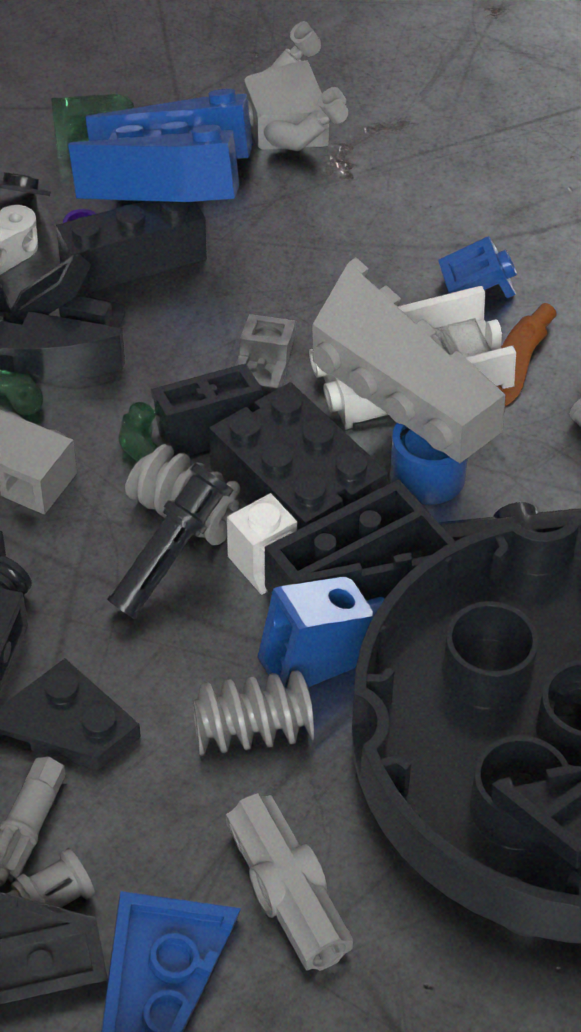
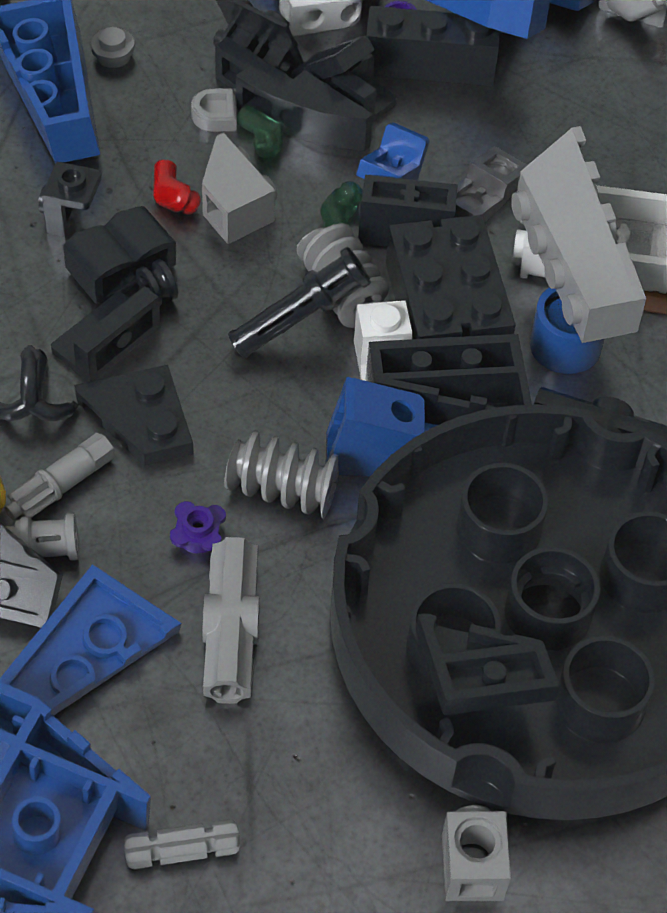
camera: 25 degrees right, 5 degrees up
none -> dark purple plate [170,501,226,554]
none -> blue bracket [356,122,430,180]

